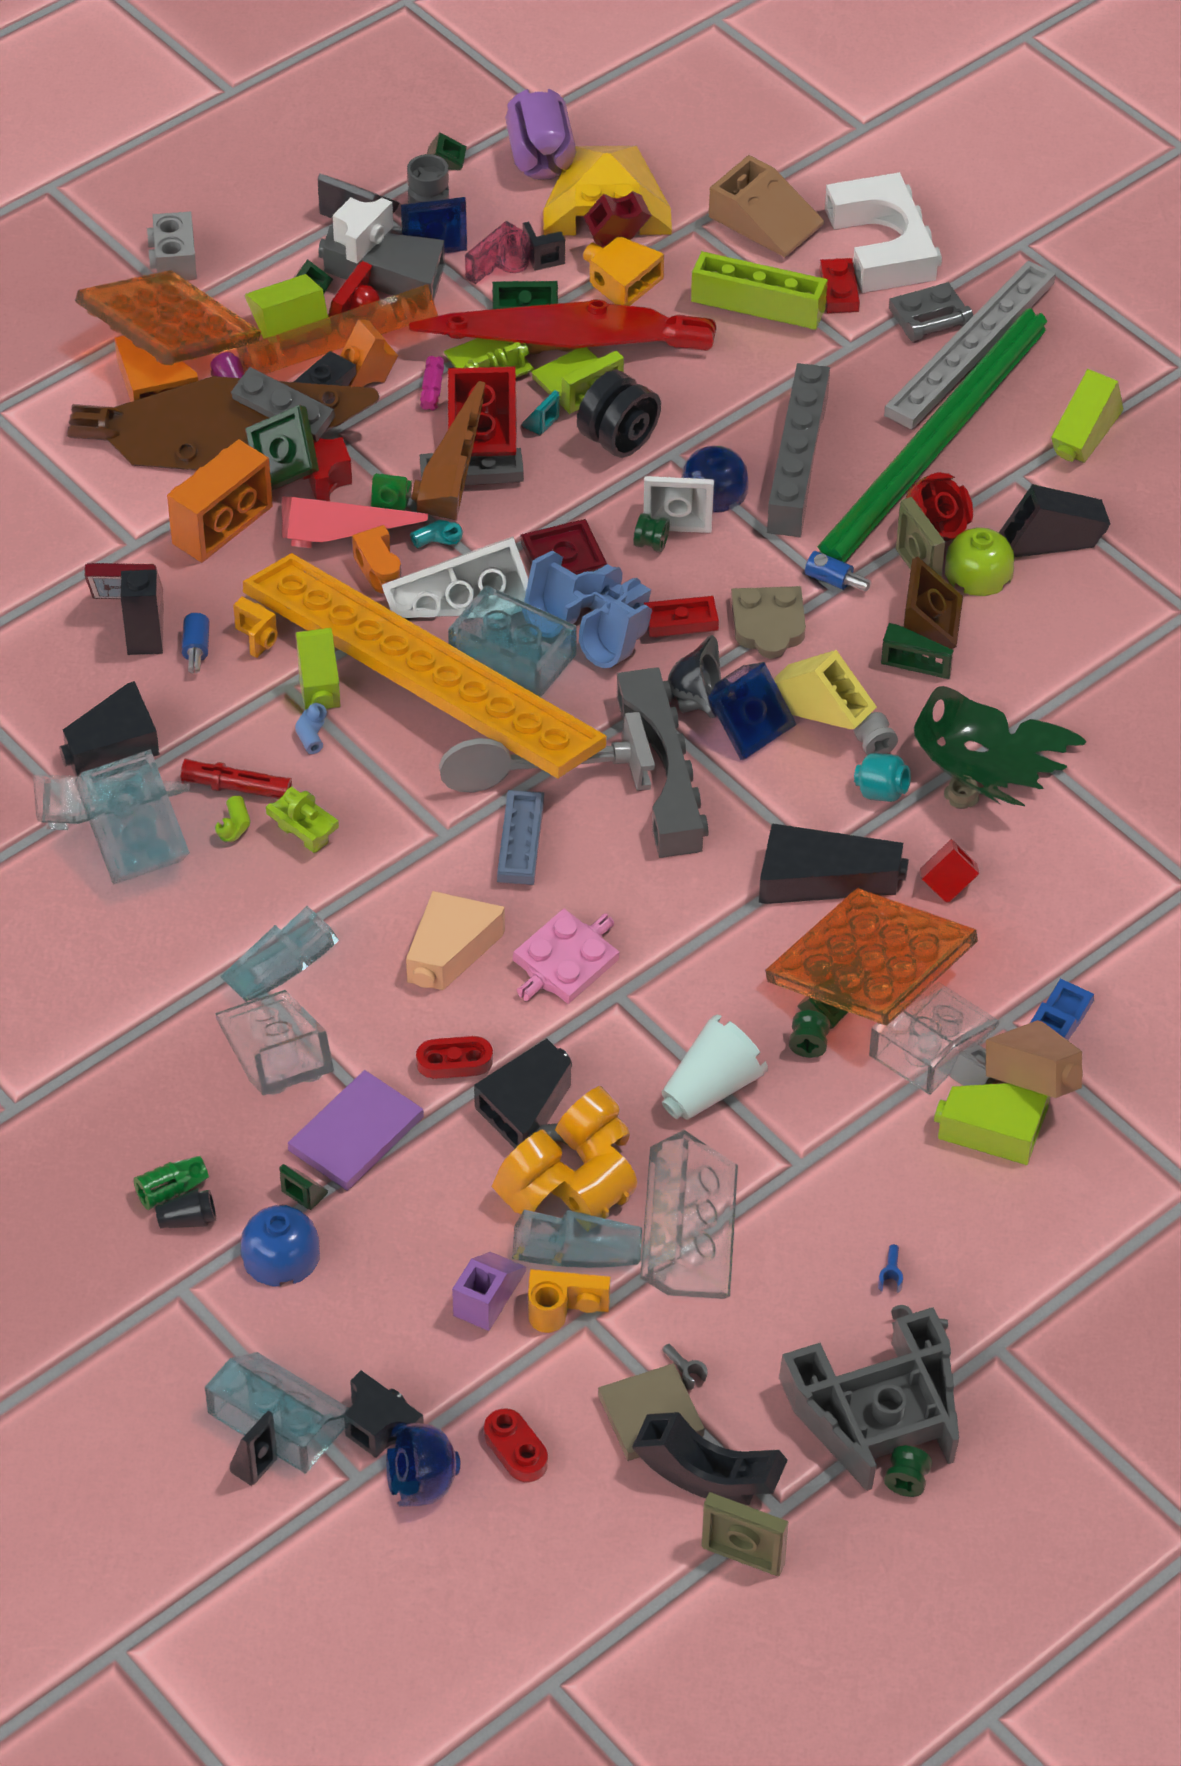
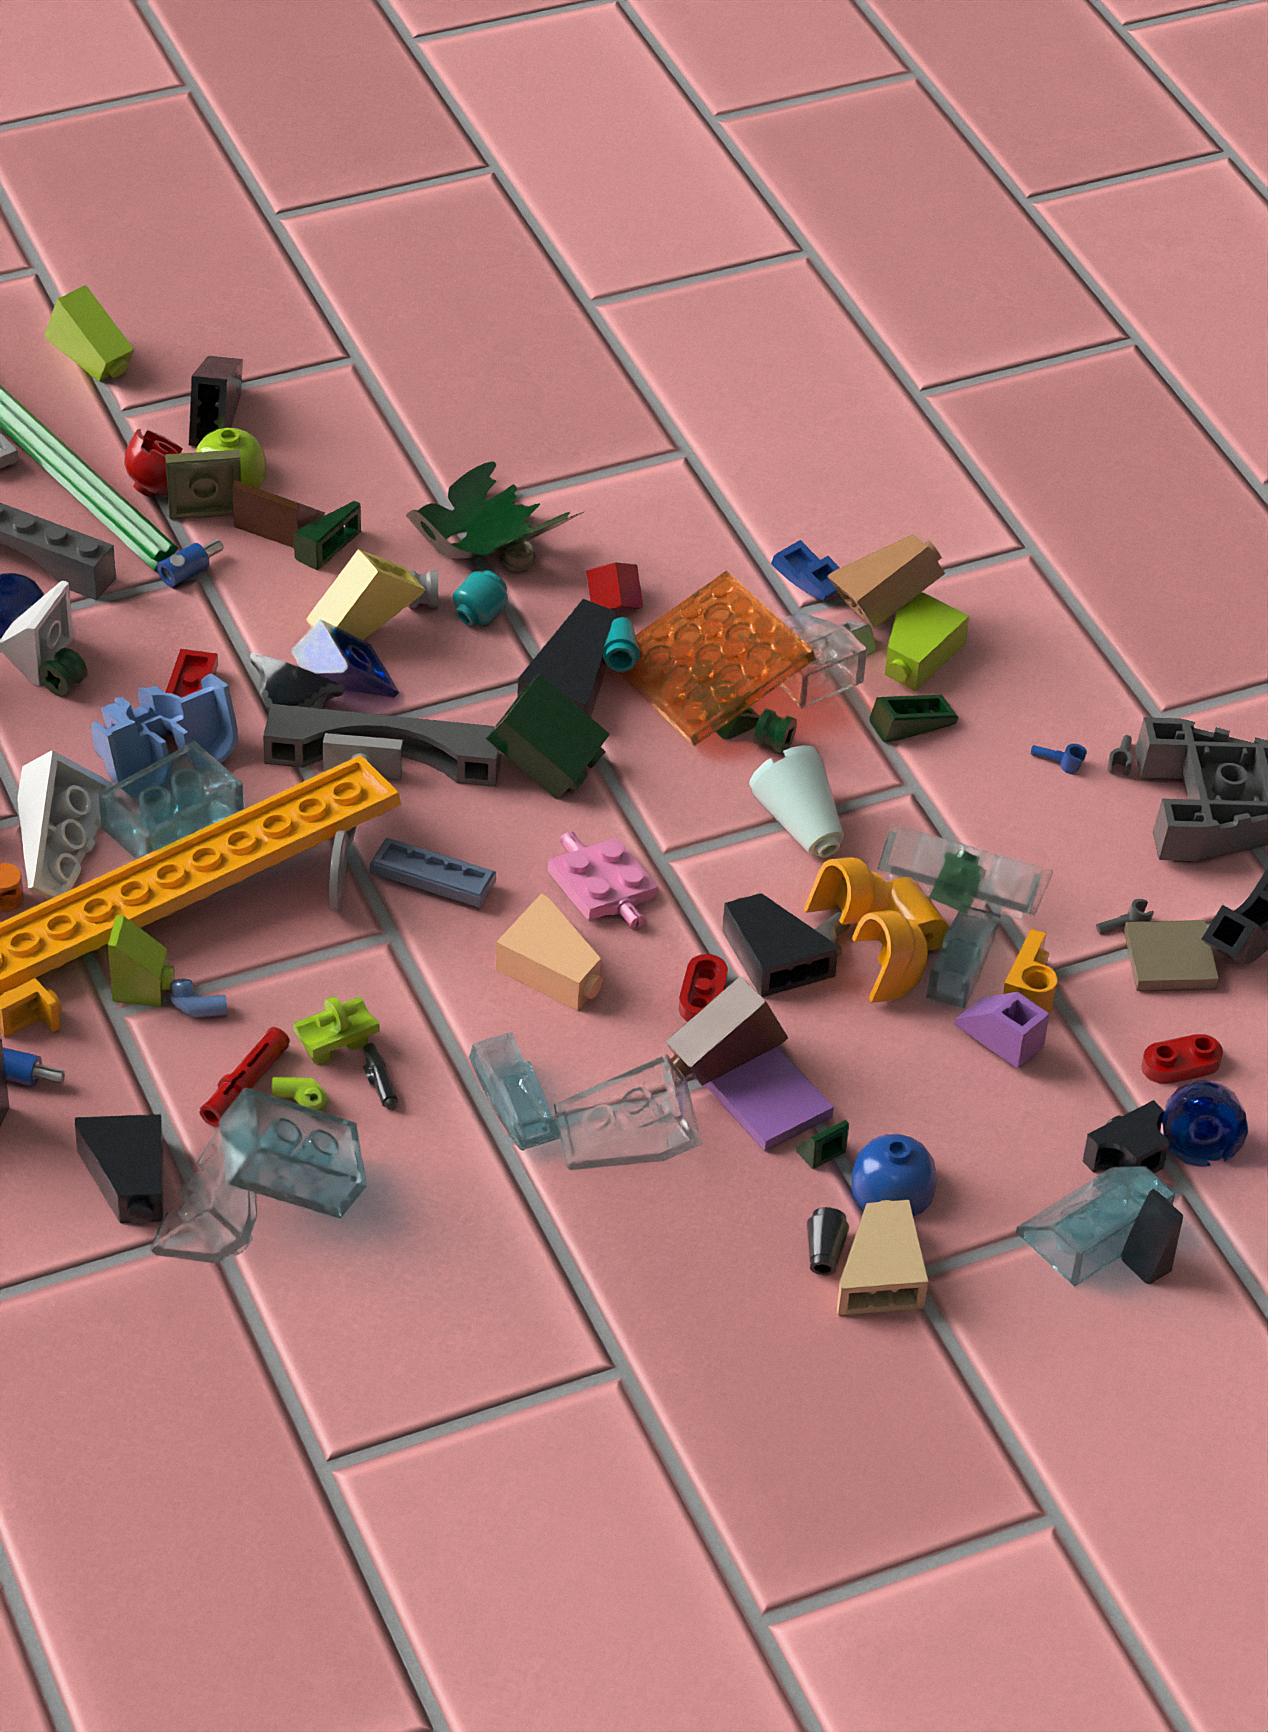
camera: 75 degrees left, 5 degrees down
green hinge [133,1156,209,1210] -> none
dark red tile [521,519,607,575] -> none
dark tan plate [731,586,806,658] -> none
none -> piece [363,1043,398,1109]
none -> dark green brick [486,673,610,799]
none -> teal cone [602,617,640,672]
none -> slope [665,976,788,1086]
none -> tan slope [837,1200,928,1316]
none -> dark green slope [869,694,958,742]
none -> clear green bracket [929,848,987,915]

